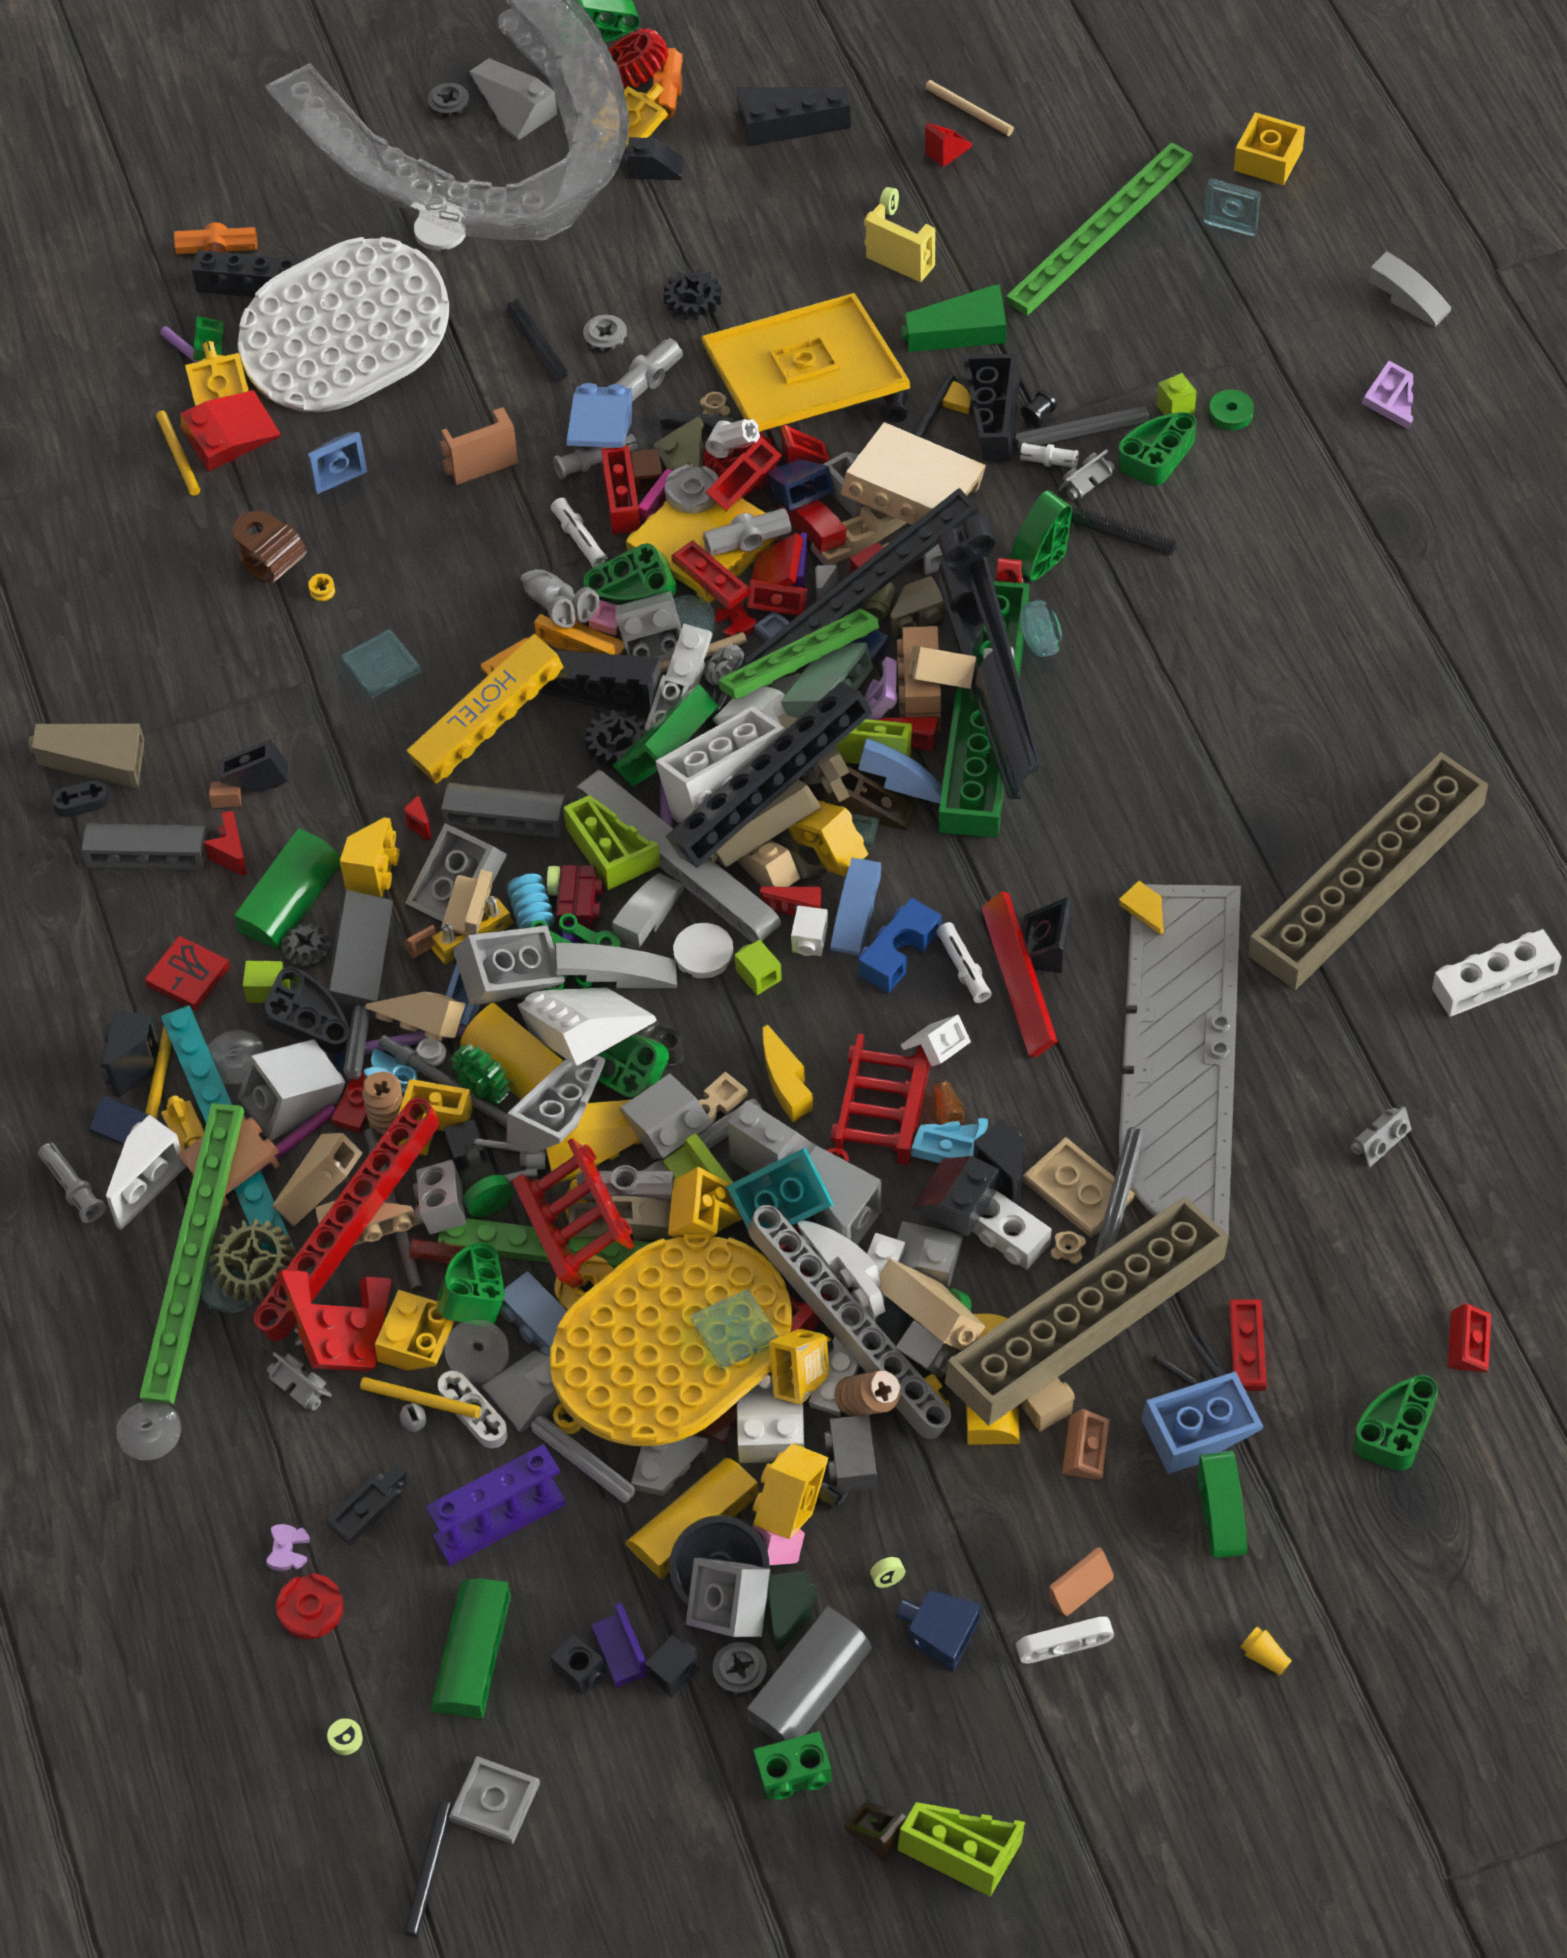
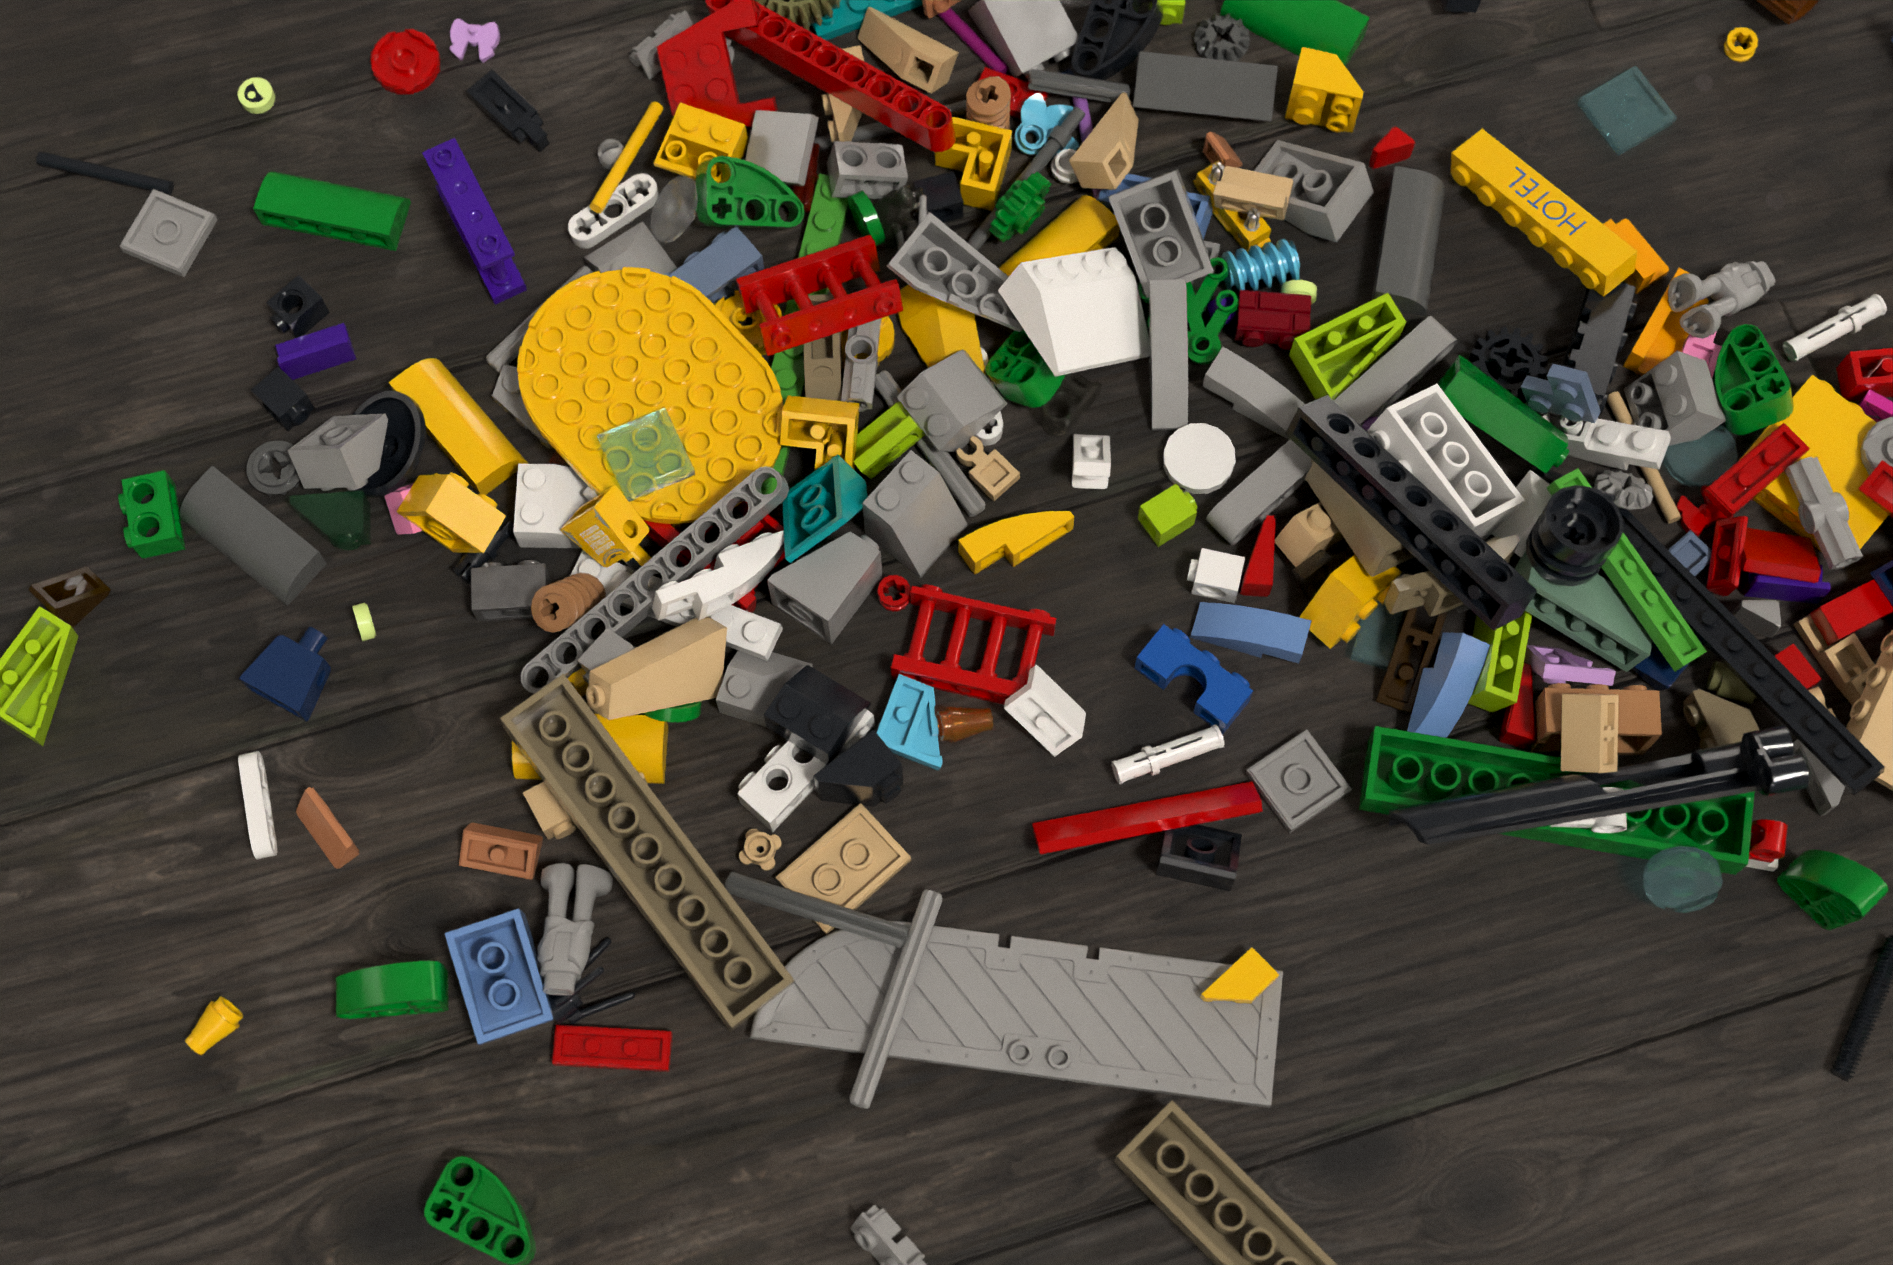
camera: 90 degrees right, 15 degrees up
none -> light grey piece [537,863,613,996]
none -> light grey tile [745,110,819,186]
none -> light grey axle [850,889,942,1109]
none -> white slope [1072,434,1111,489]
none -> light grey tile [1246,730,1352,833]
none -> sand blue plate [1521,364,1601,424]
none -> black wheel [1526,485,1623,586]

